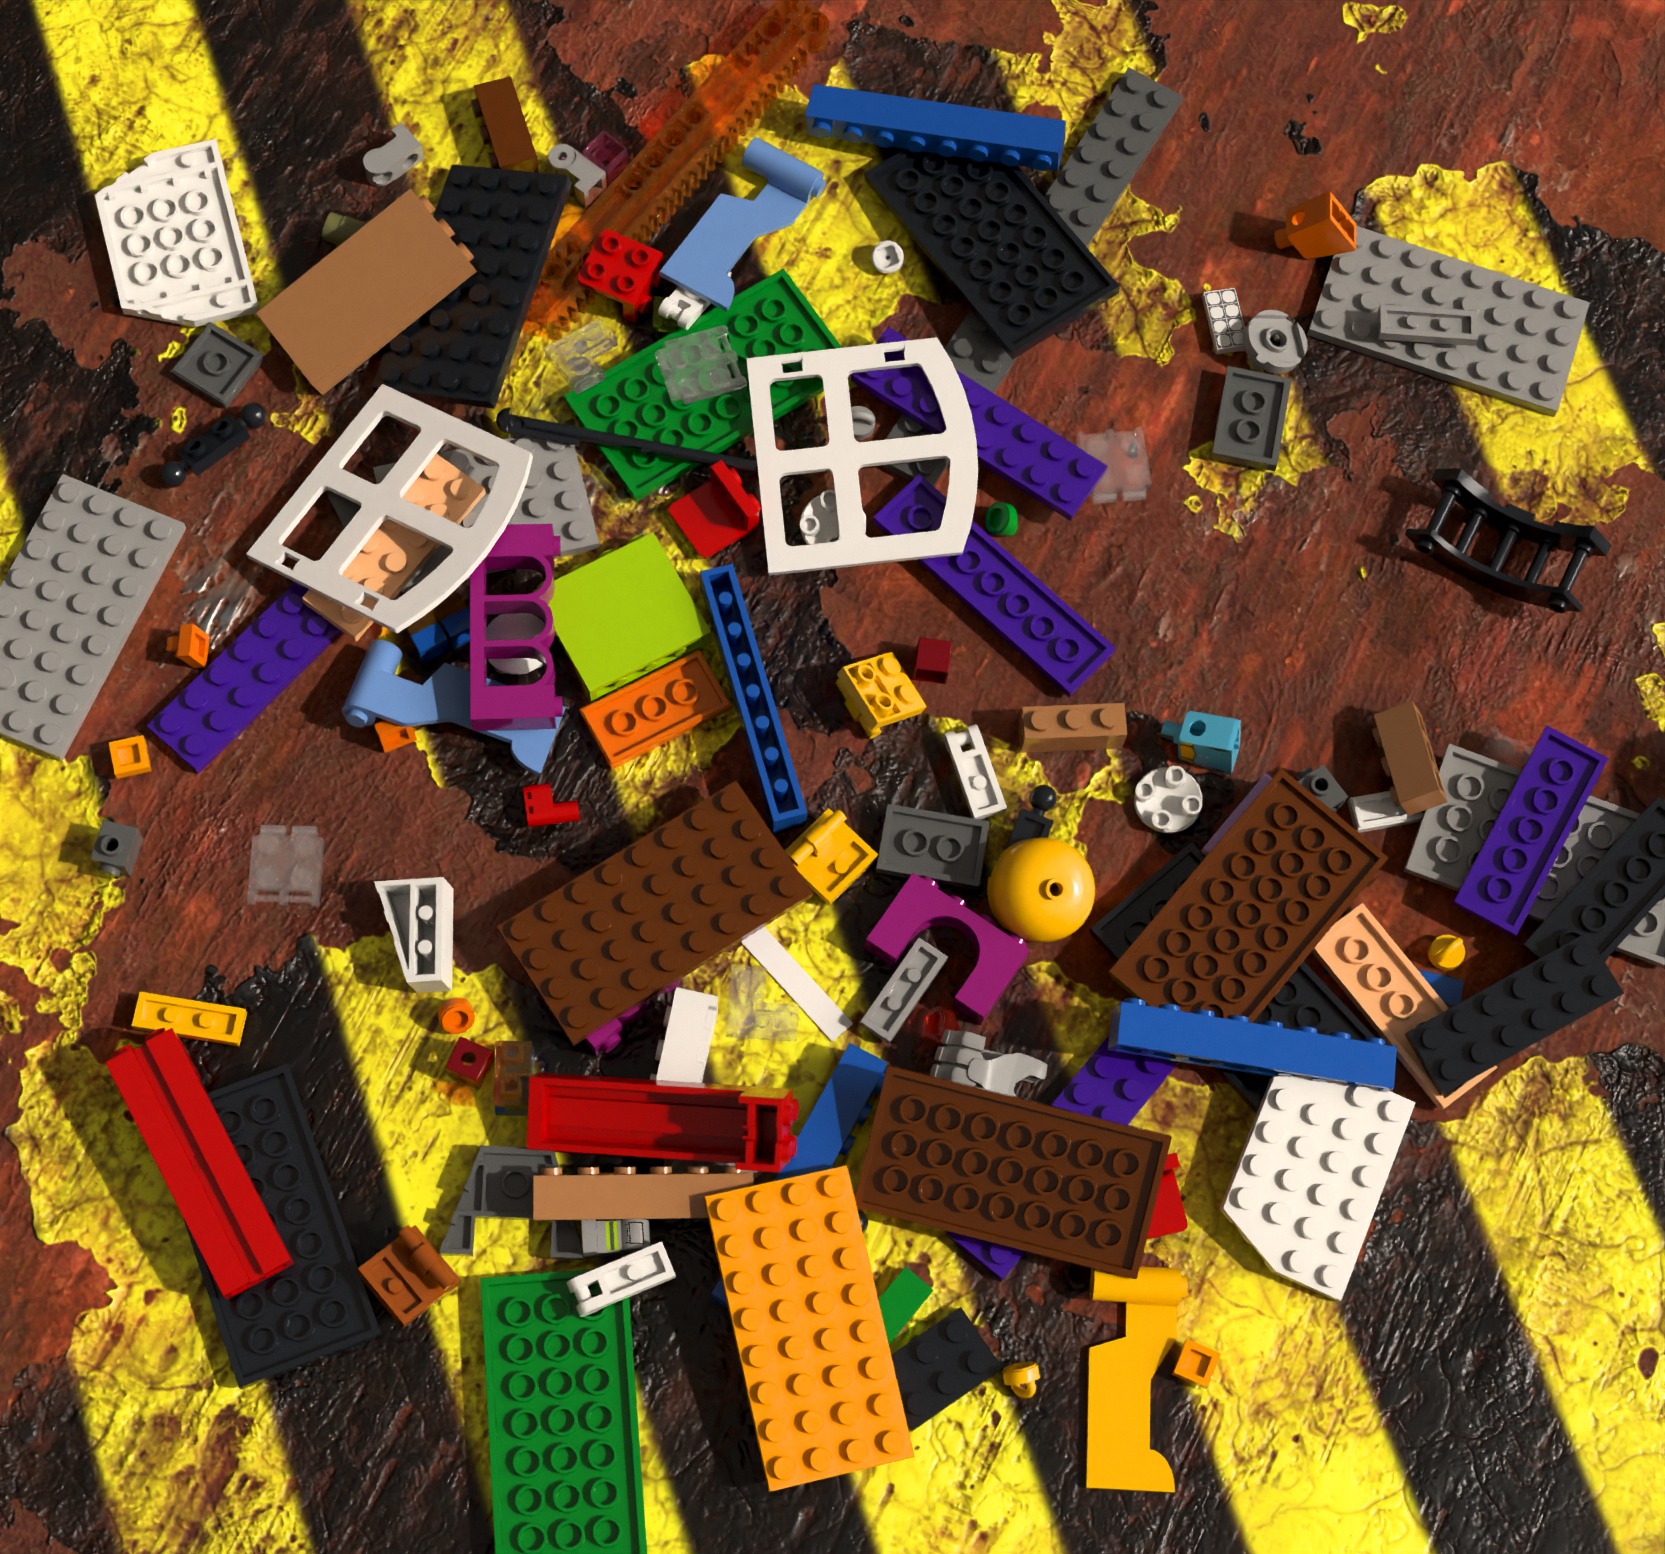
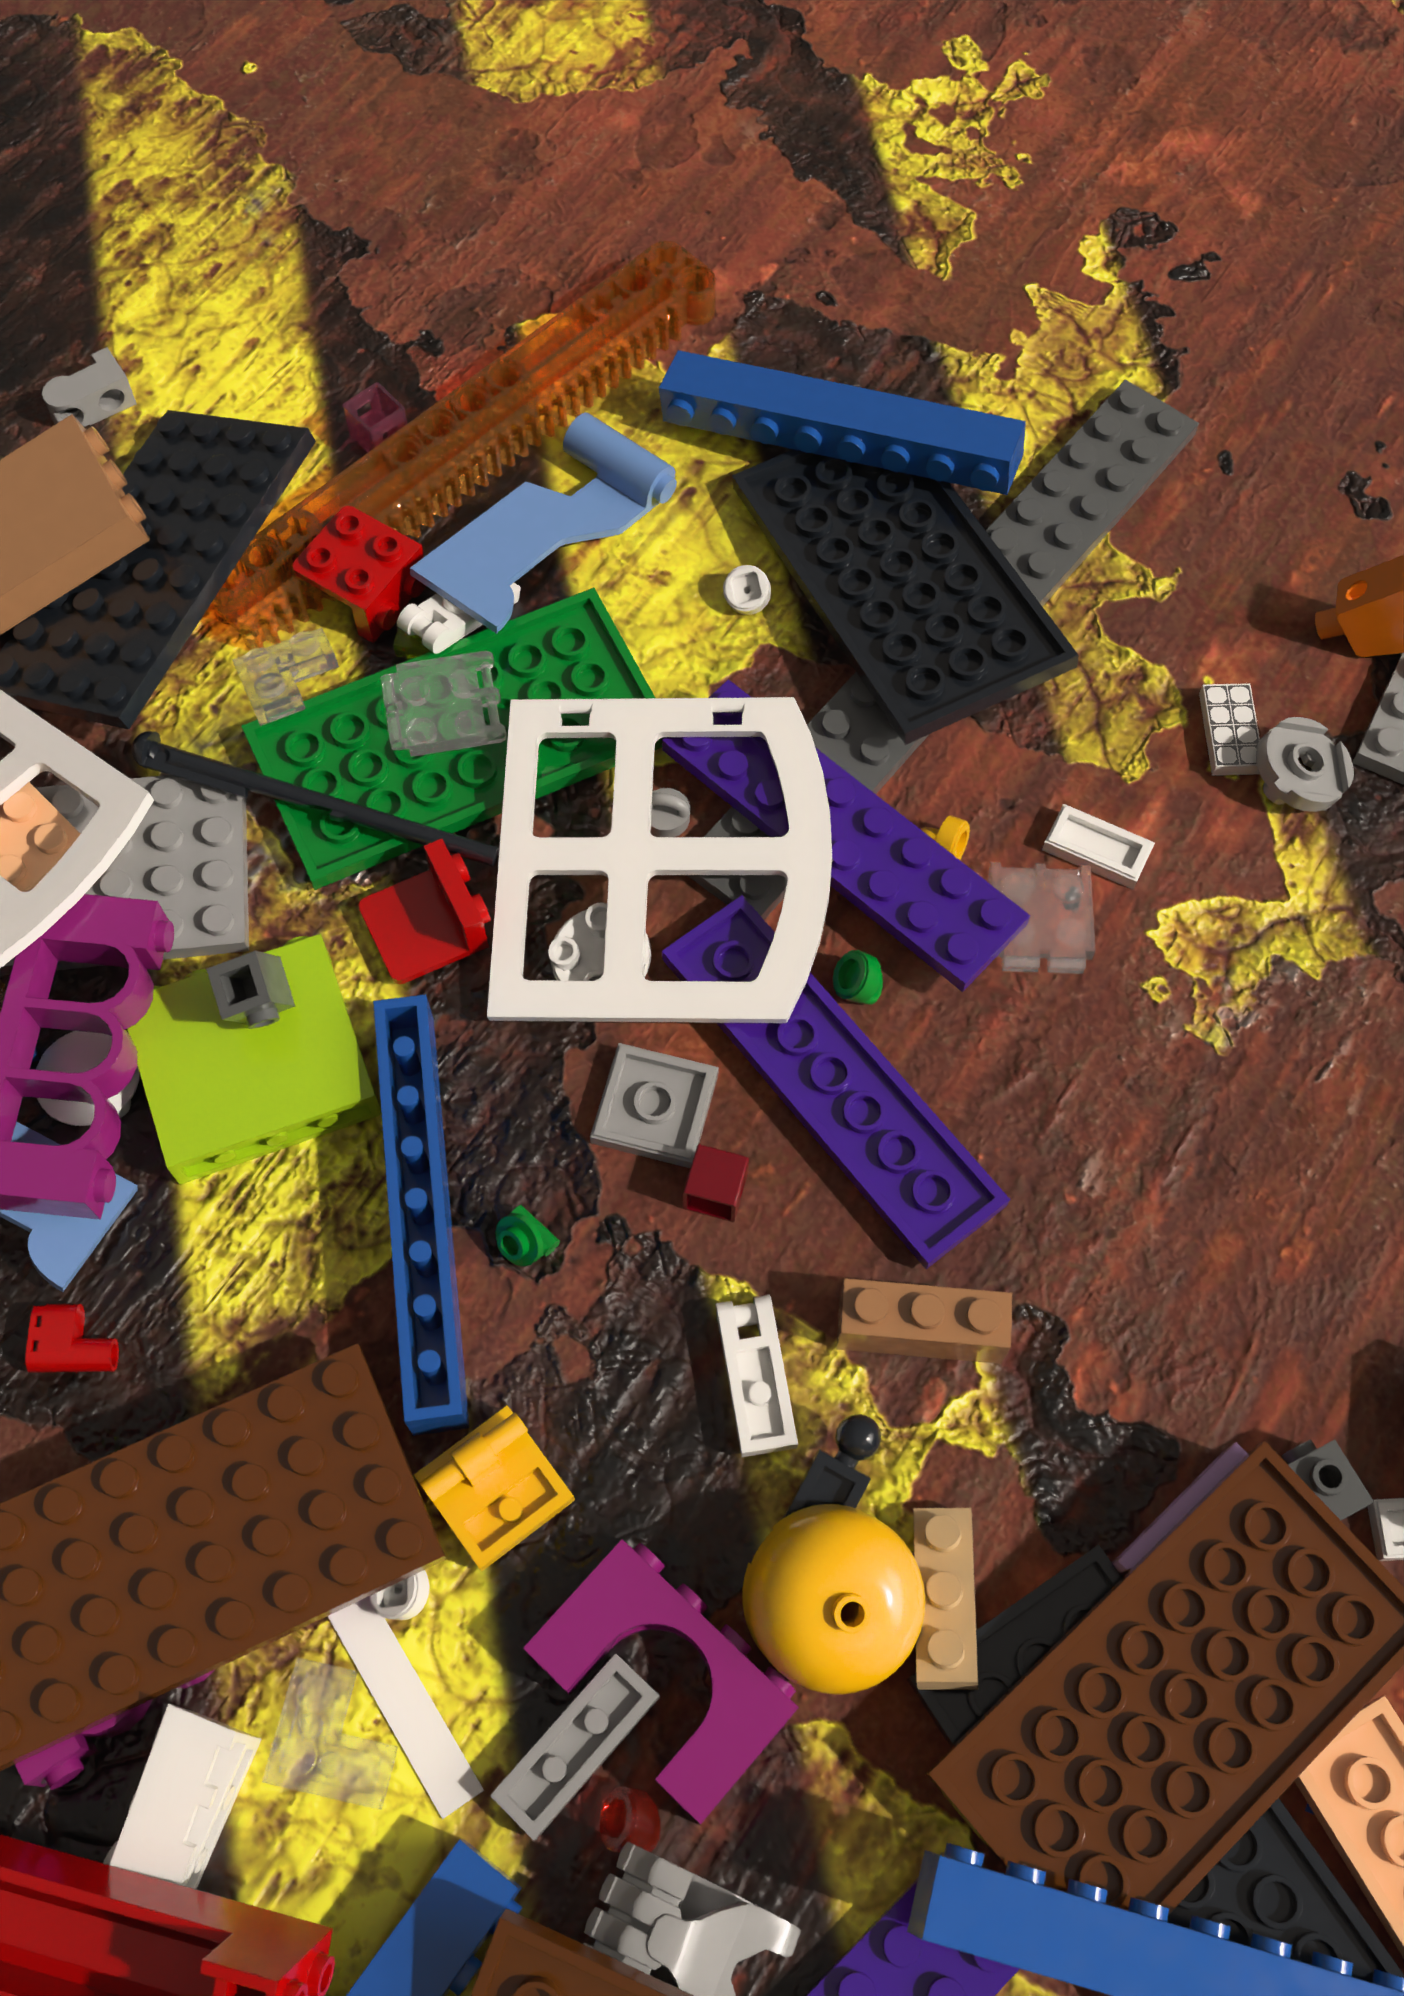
camera: 15 degrees right, 5 degrees down
reddish brown brick [470,76,539,173] -> none
light grey leg [548,144,607,208] -> none
orange tile [579,649,732,770] -> none
yellow plate [835,652,927,739] -> none
dark grey plate [876,804,990,890] -> none
white dish [1134,766,1203,833] -> none
medium azure torso [1160,711,1241,775] -> none
dark grey plate [1210,366,1292,471] -> none
none -> dark grey brick [207,951,295,1029]
none -> white tile [369,1570,429,1620]
none -> green plate [495,1205,560,1266]
none -> light grey tile [590,1043,719,1168]
none -> tan plate [914,1508,978,1690]
none -> yellow tile [921,815,970,860]
none -> white tile [1042,804,1155,889]

